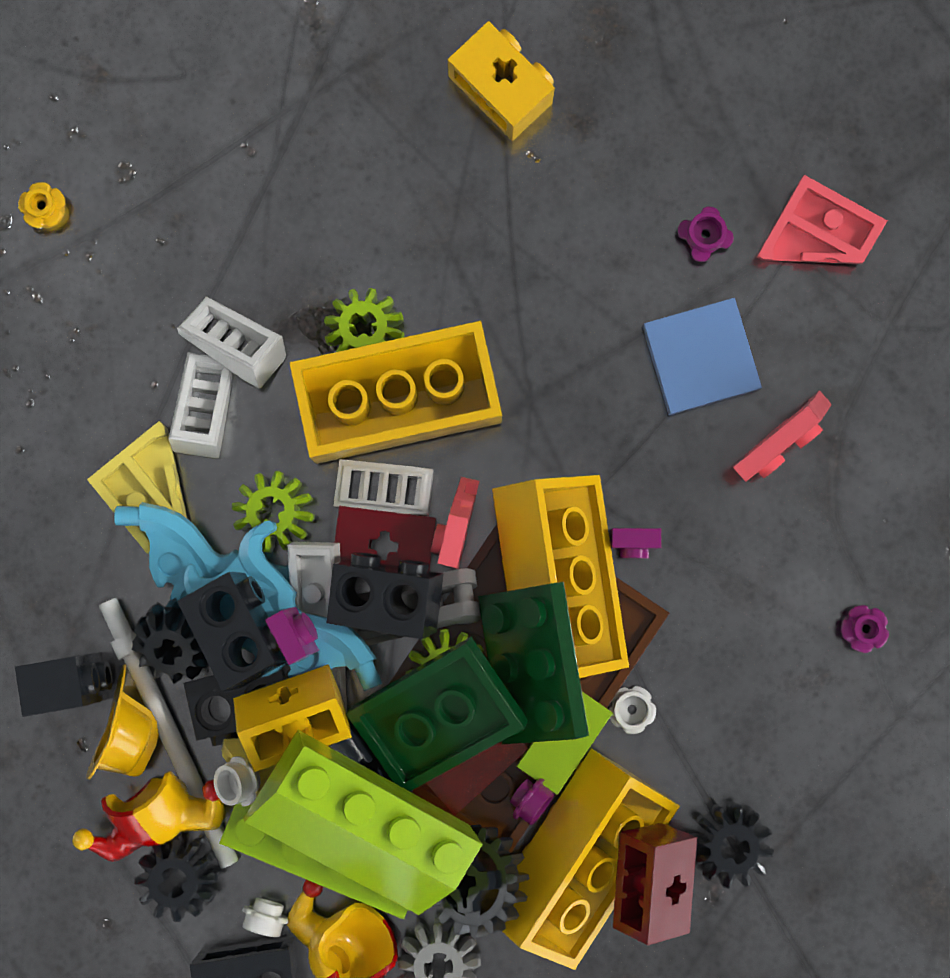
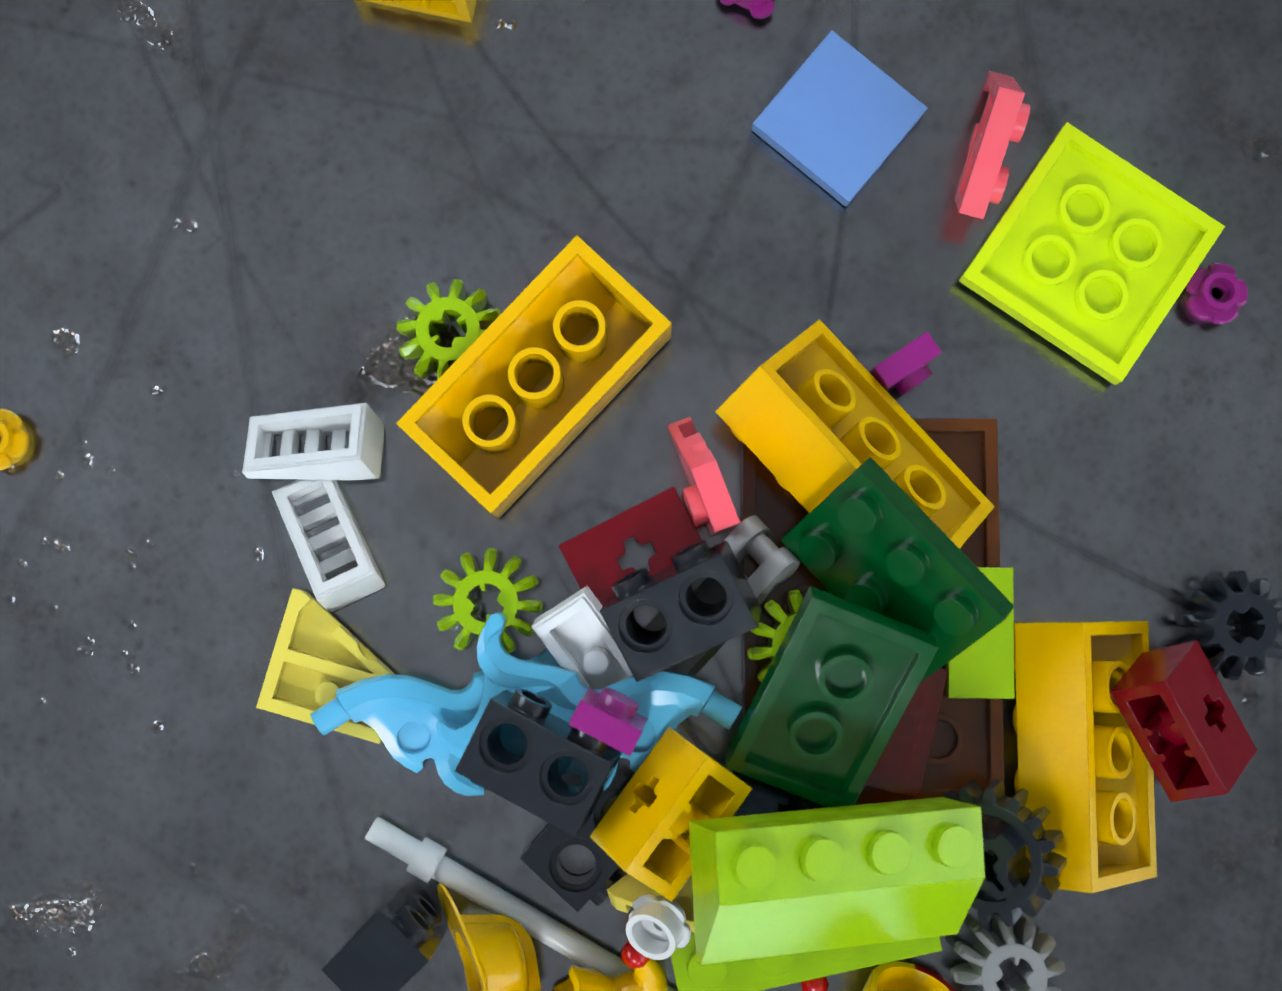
camera: 35 degrees left, 0 degrees up
black gear [131,598,209,684] -> none
white slope [333,459,434,517] -> none
magenta plate [510,778,555,825] -> none
white plate [609,686,656,734] -> none
none -> neon yellow plate [958,122,1225,385]

